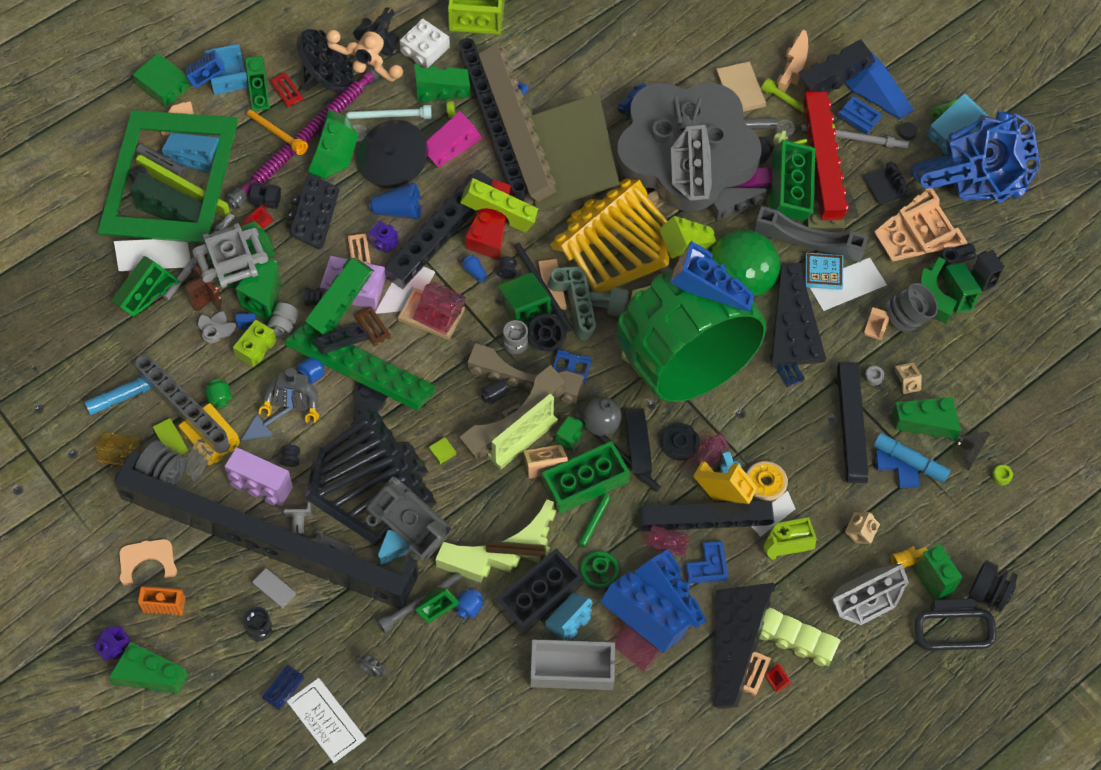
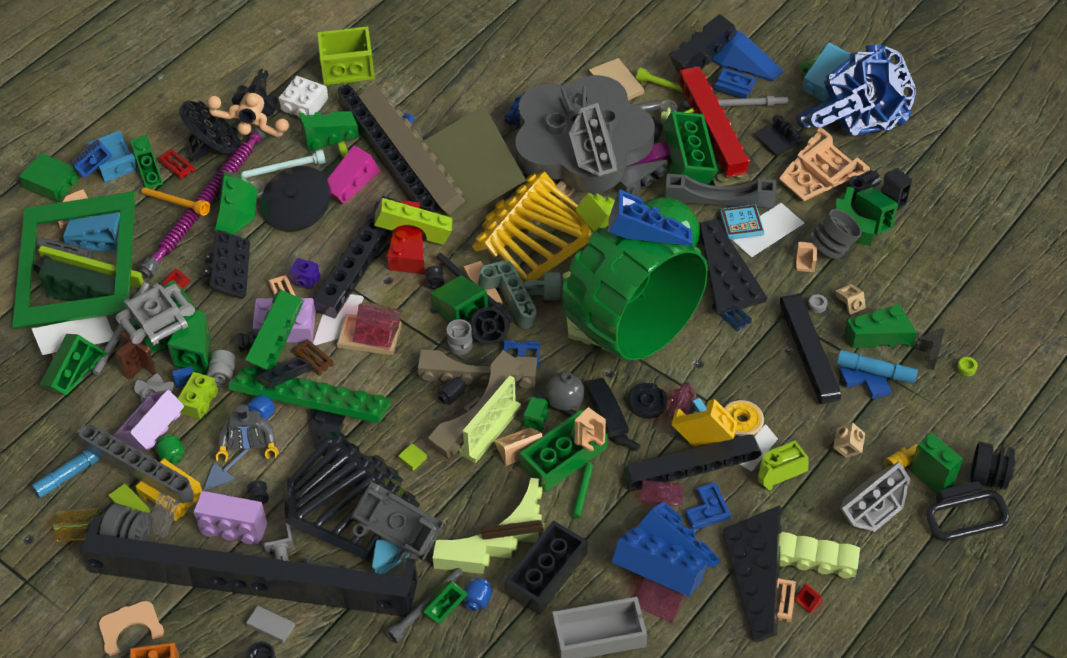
camera: 10 degrees left, 10 degrees down
black wheel [250,182,281,209] -> none
blue cone [369,183,422,219] -> none
blue cone [462,254,488,283] -> none
medium azure slope [546,593,592,641] -> none
green piece [580,551,620,589] -> none
light nougat slope [776,30,808,93] -> none
black tile [899,122,917,140] -> none
none -> lavender brick [113,390,184,451]
none -> light nougat hinge [575,407,606,451]

